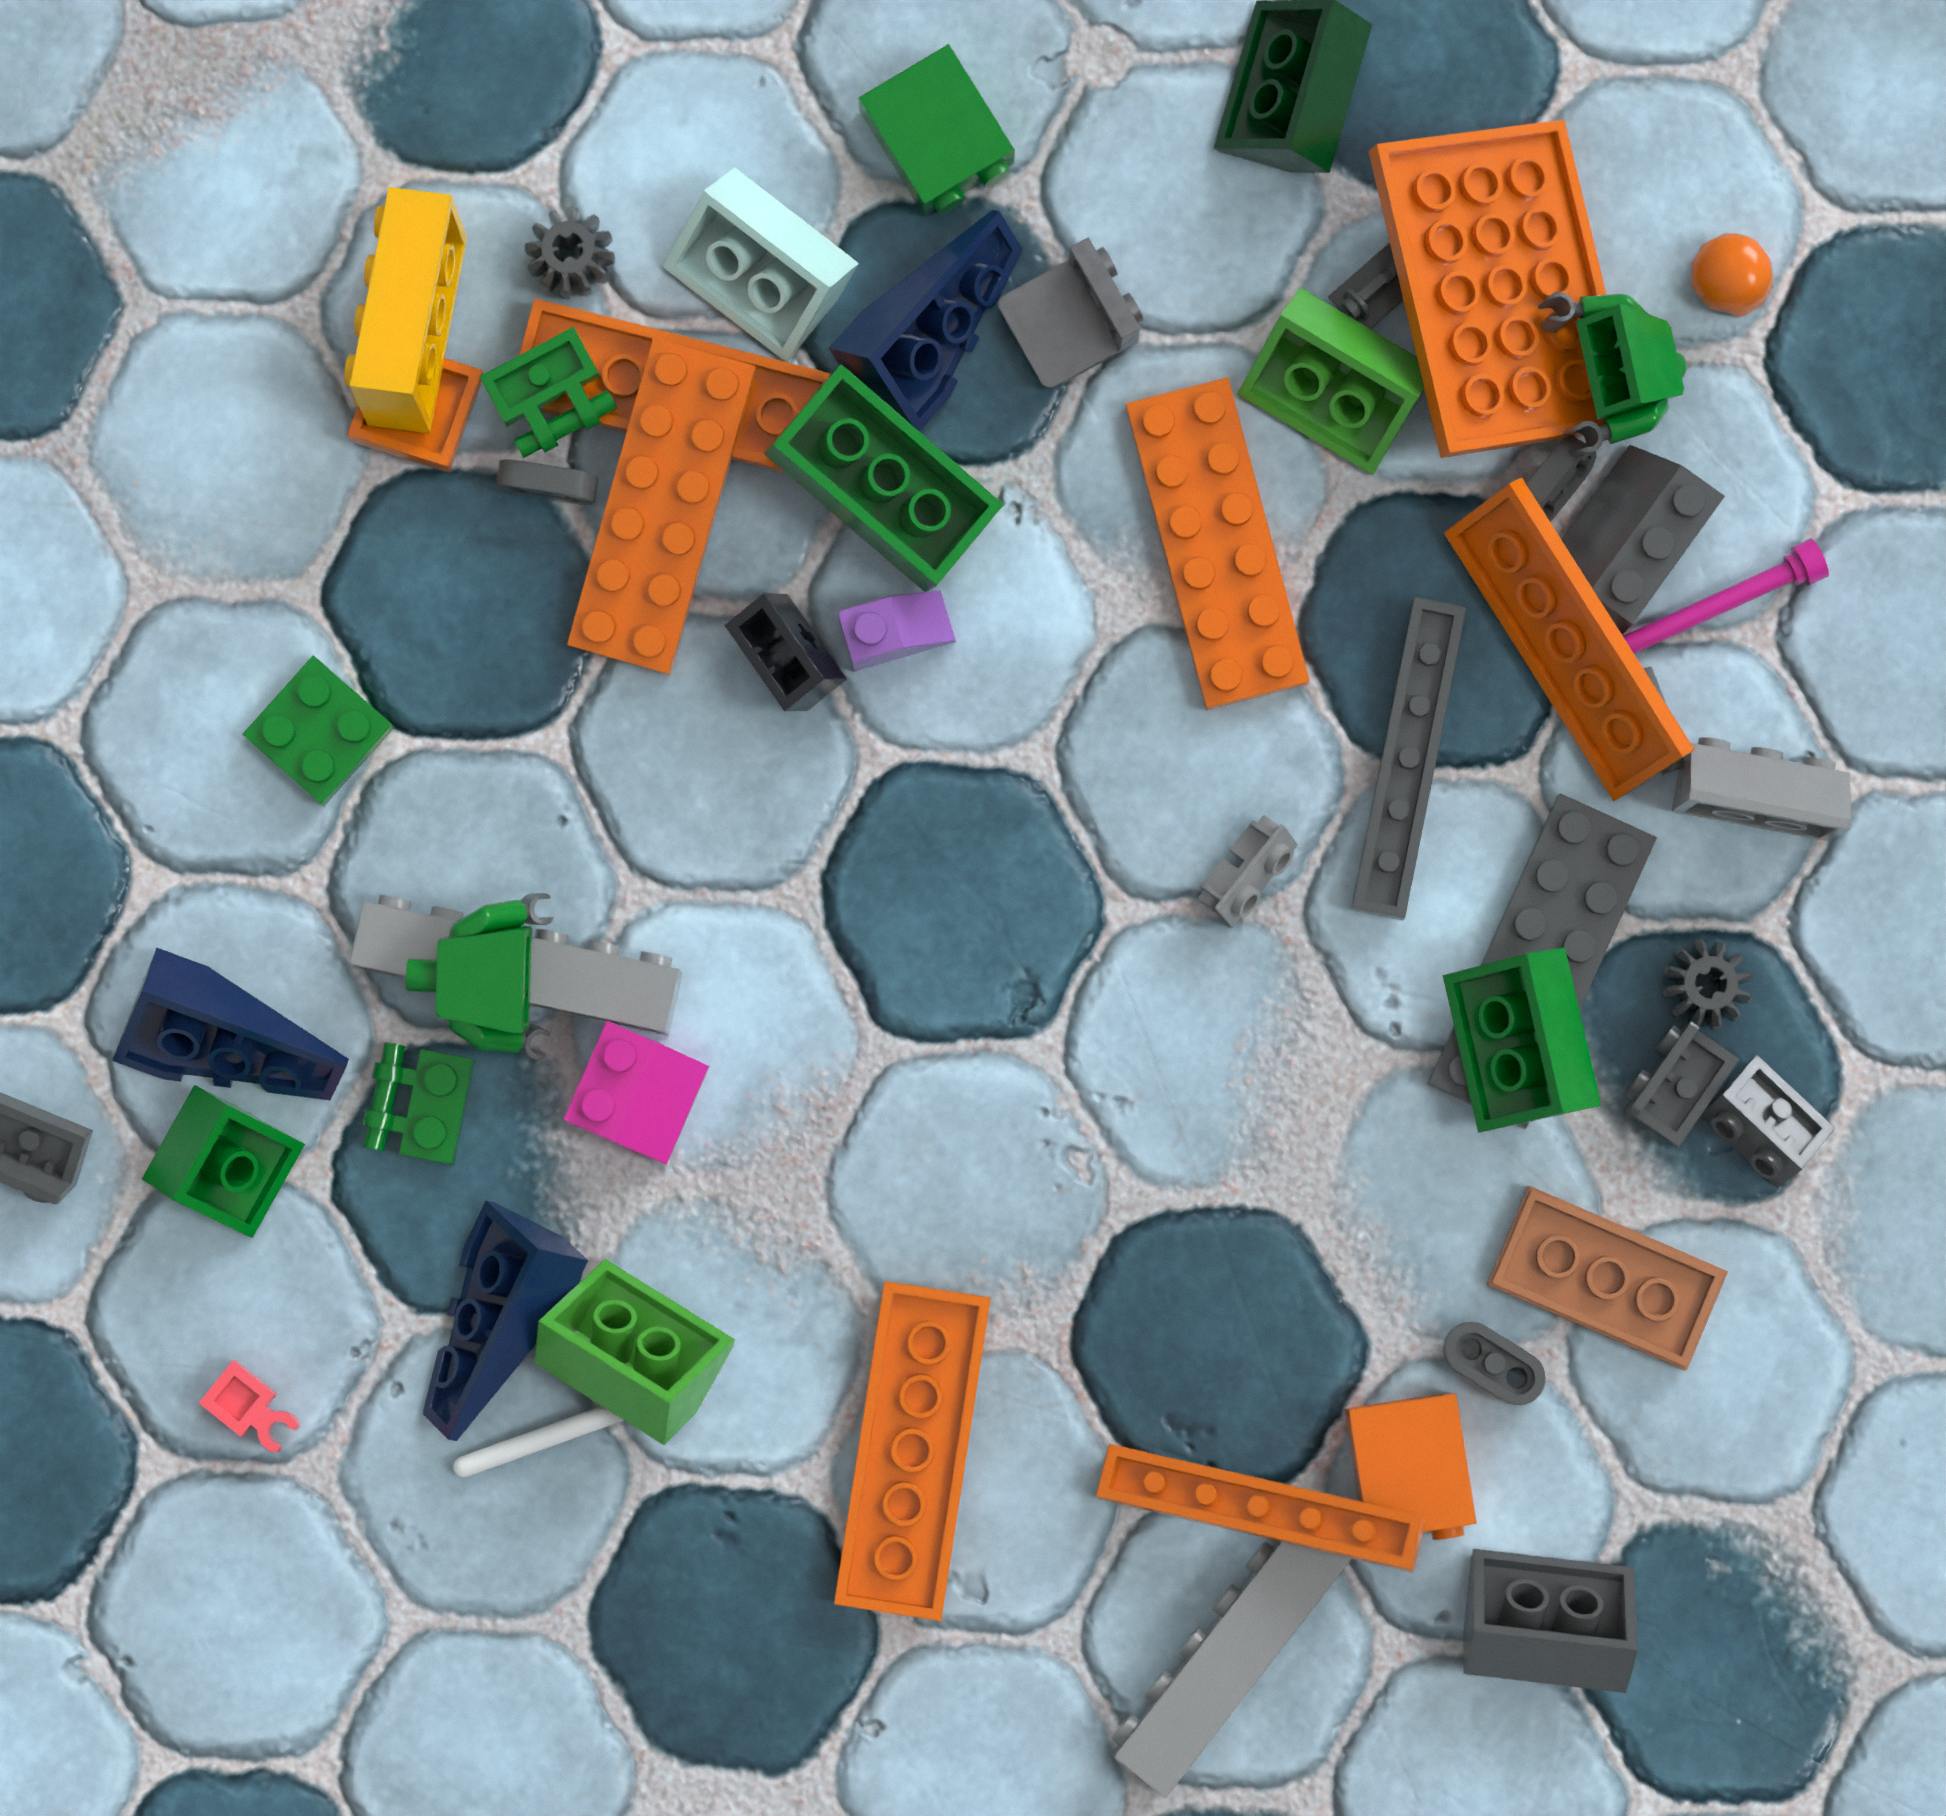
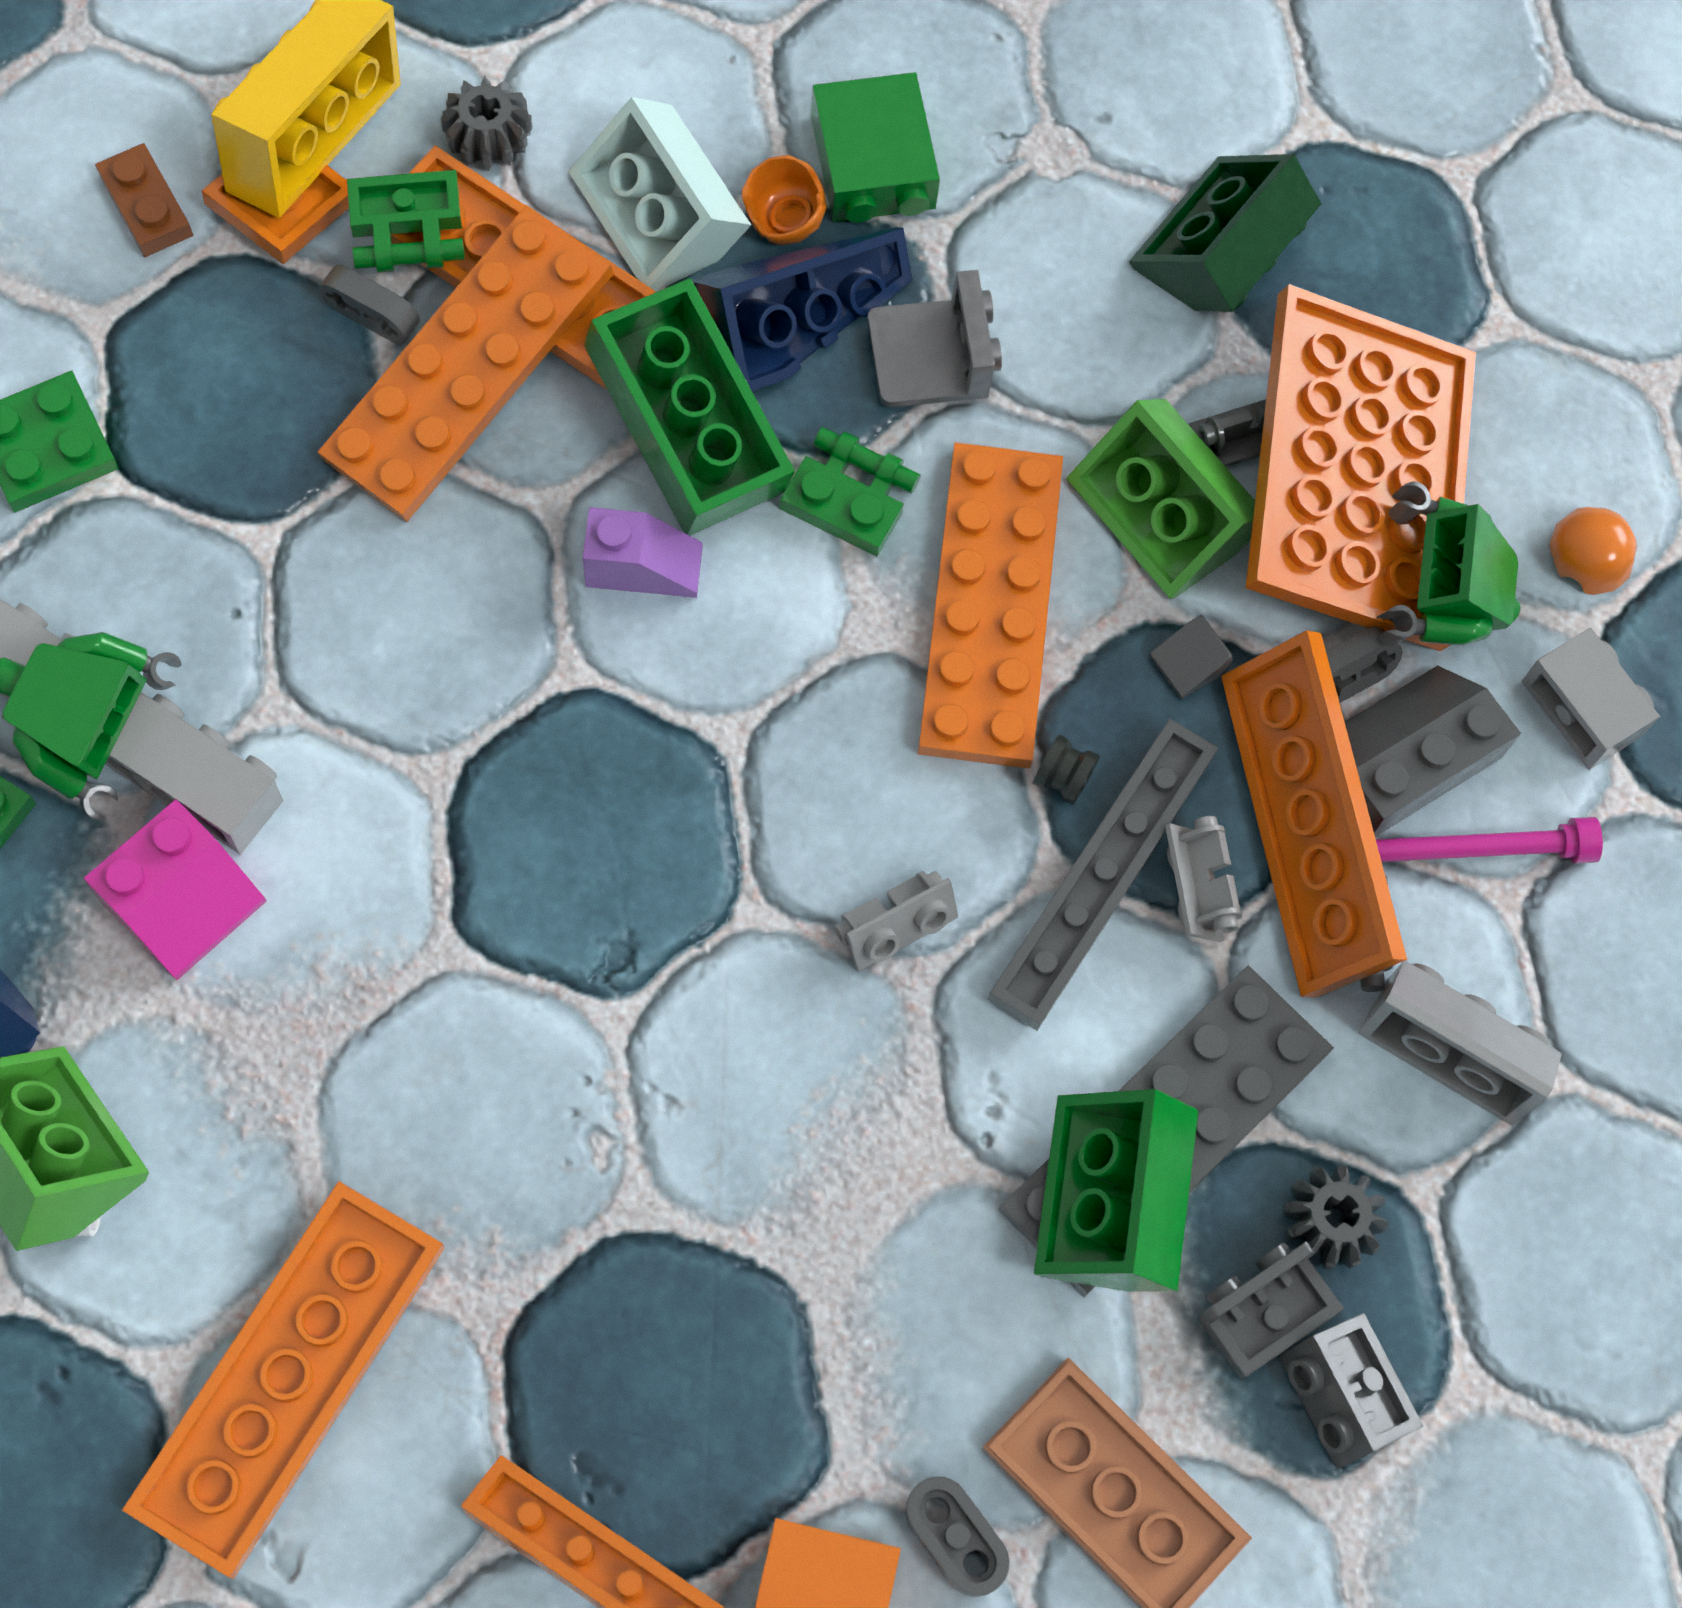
camera: 15 degrees right, 15 degrees down
black brick [724,593,847,711] -> none
none -> dark orange plate [95,143,194,258]
none -> orange hair [742,155,827,246]
none -> green plate [780,427,921,557]
none -> pearl dark grey wheel [1032,734,1100,805]
none -> dark grey slope [1149,615,1233,700]
none -> light grey hinge [1165,816,1242,942]
none -> light grey brick [1521,627,1660,770]

